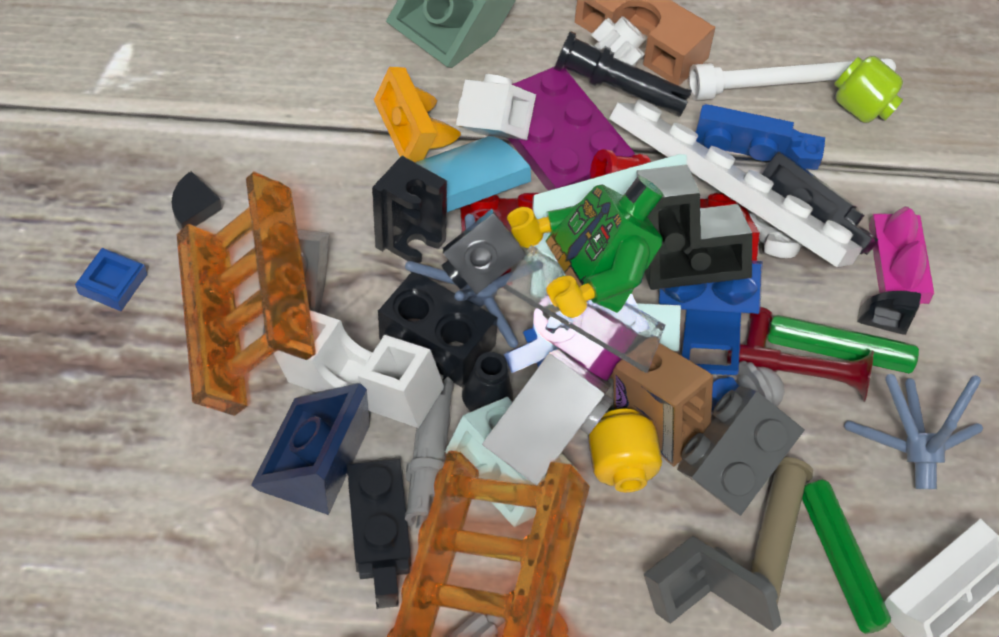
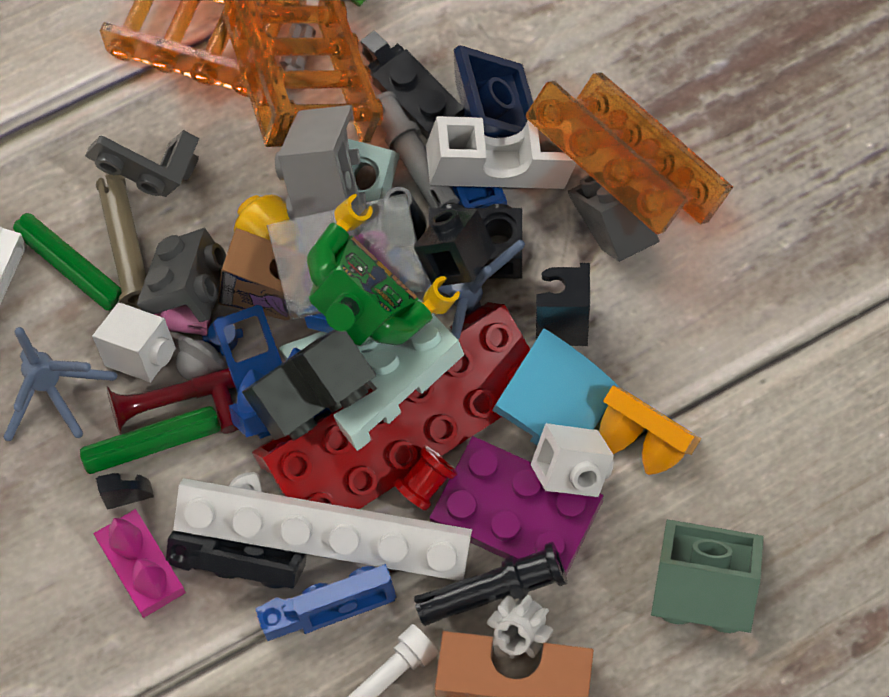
camera: 155 degrees right, 10 degrees up
blue tile [75,248,147,311] -> none
black tile [171,171,222,234] -> none
none -> white brick [92,302,176,383]

